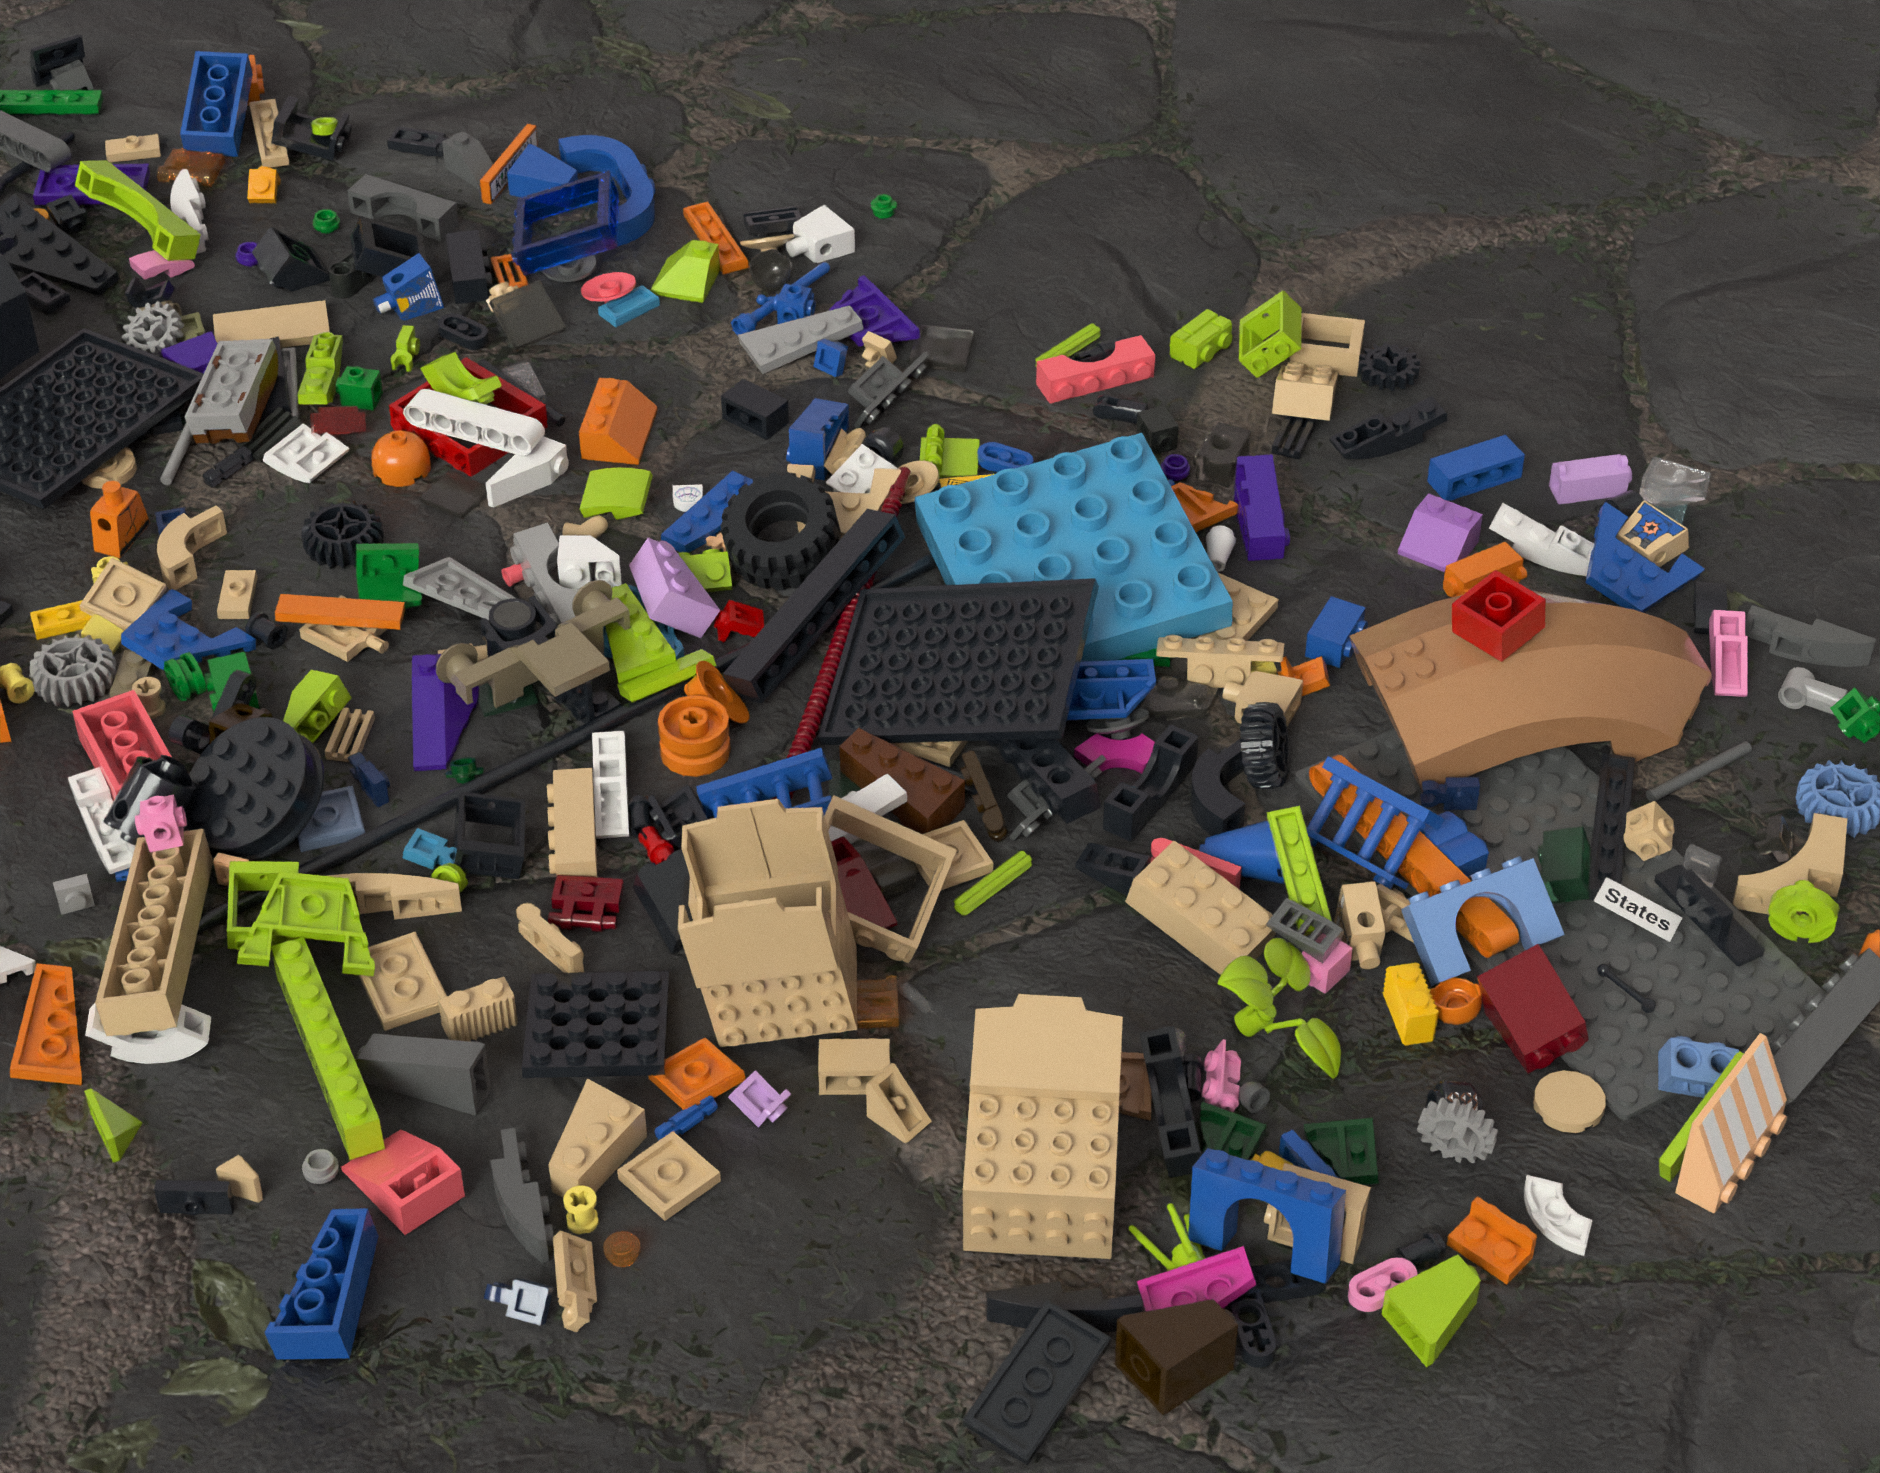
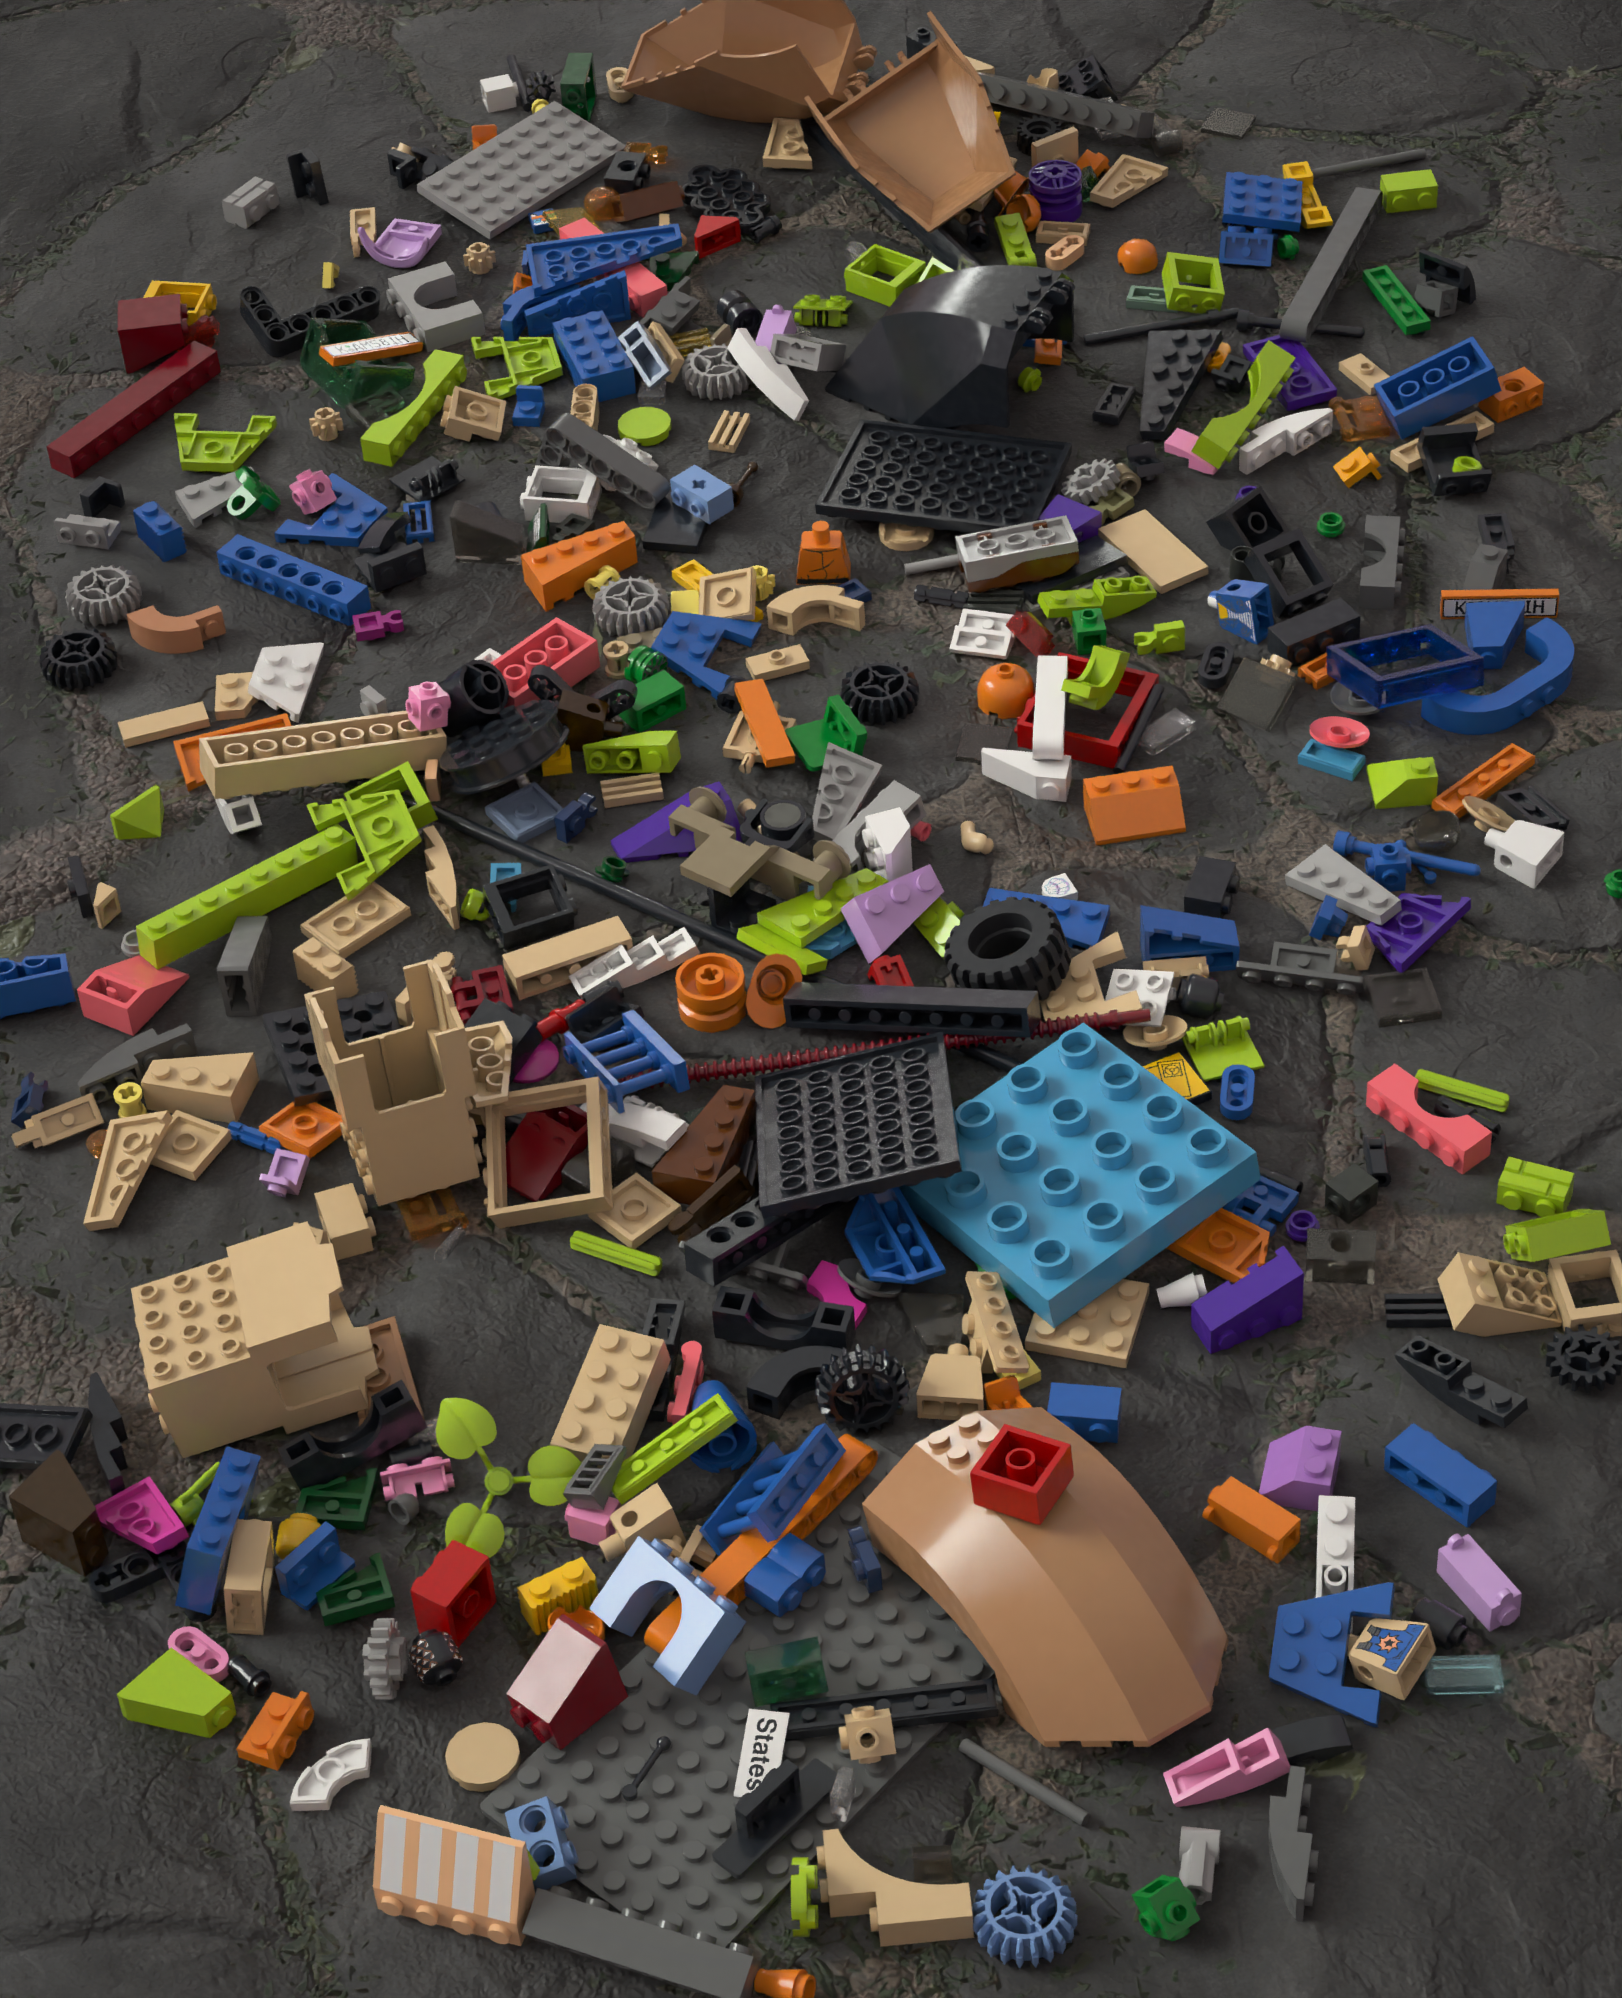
camera: 75 degrees right, 0 degrees up
lime slope [579,467,653,520] -> none
clear slope [1639,457,1711,508] -> none
none -> tan wing [83,1110,173,1231]
none -> red brick [410,1540,497,1648]

